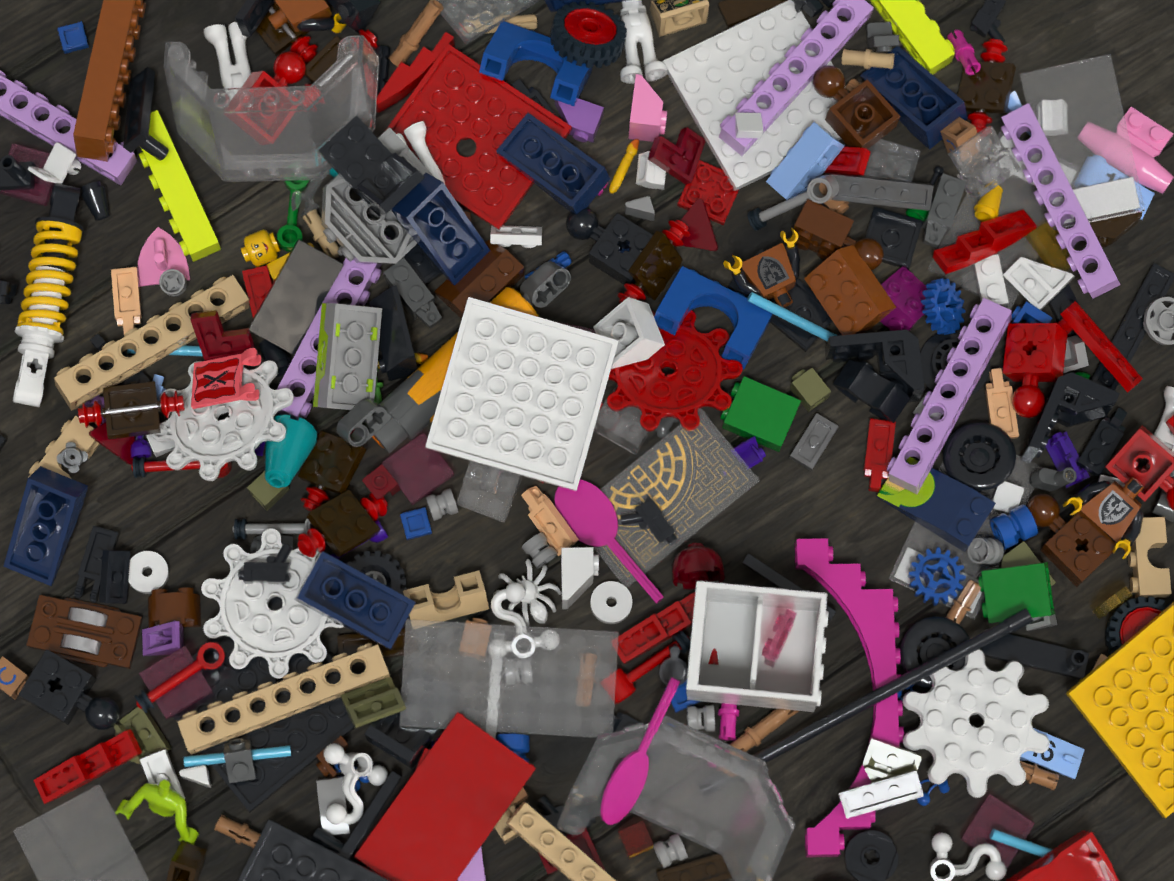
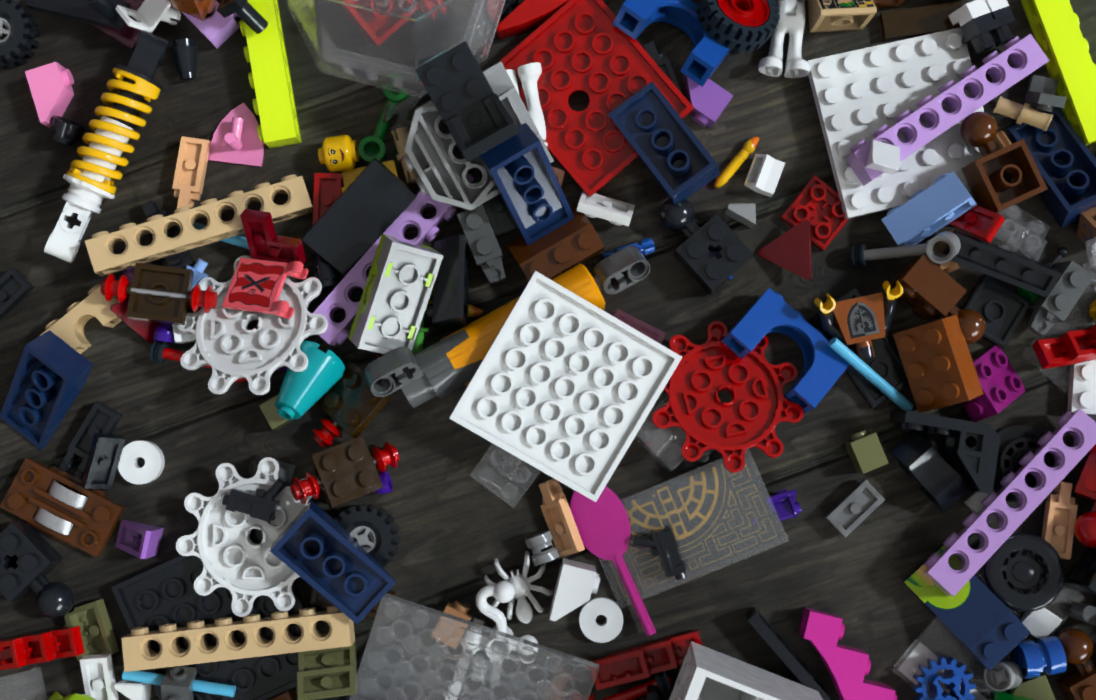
camera: 20 degrees right, 10 degrees up
plate [57,442,88,473] -> none
red piece [134,642,225,713] -> none
clear pink plate [139,646,213,720] -> none
reddish brown cylinder [148,588,201,628] -> none
light grey wheel [159,269,187,297] -> none
light grey piece [233,519,313,540] -> none
dark red bracket [363,464,400,500] -> none
clear pink plate [382,433,454,506] -> none
blue tile [400,508,432,540] -> none
tan arch [403,571,489,629] -> none
light grey wheel [425,488,458,521] -> none
white slope [593,297,665,369] -> none
dark brown plate [617,220,690,303] -> none
bright pink slope [628,74,667,142] -> none
dark red plate [648,127,706,185] -> none
dark red cylinder [672,543,725,589] -> none
green brick [720,376,801,452] -> none
red hinge [864,418,896,492] -> none
blue gear [921,278,965,335] -> none

